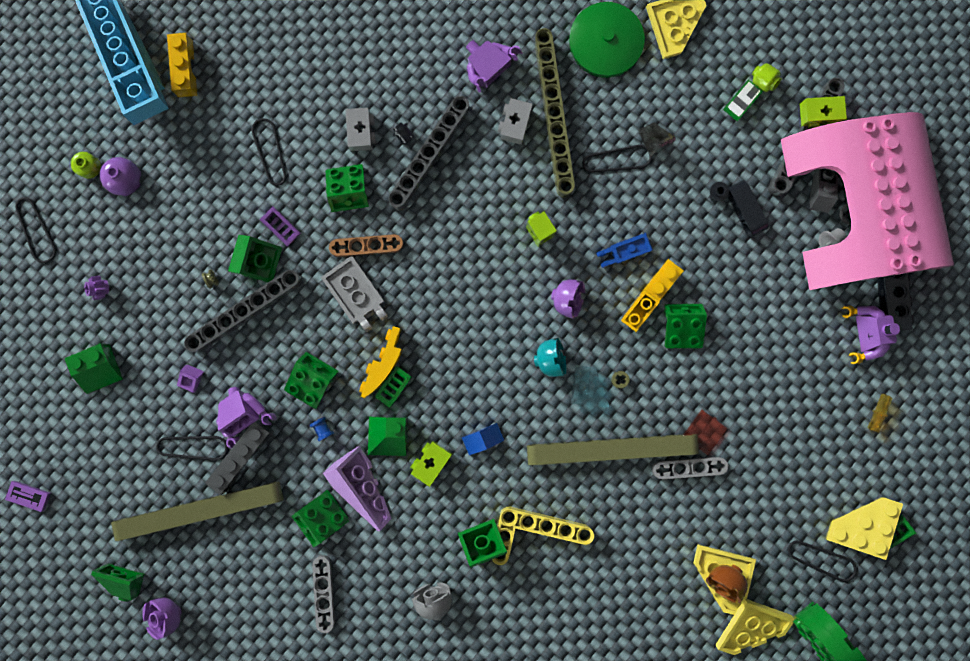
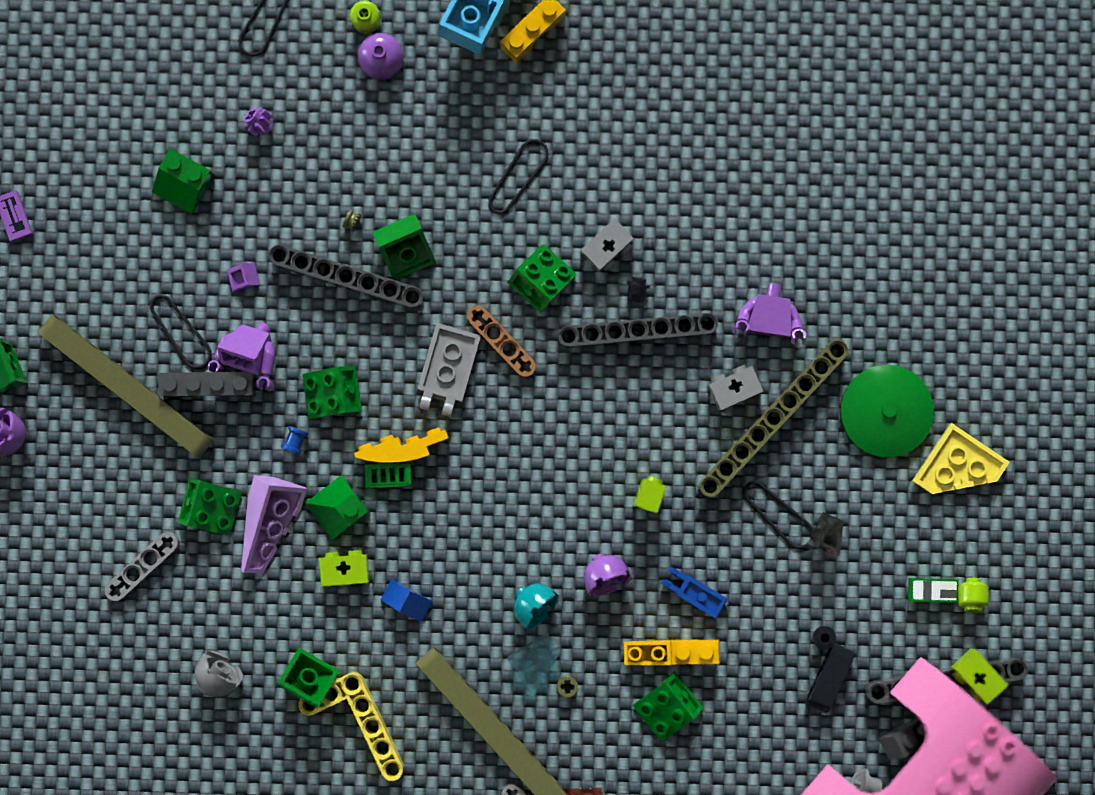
camera: 50 degrees right, 0 degrees up
medium lavender slope [259,207,301,247] -> none

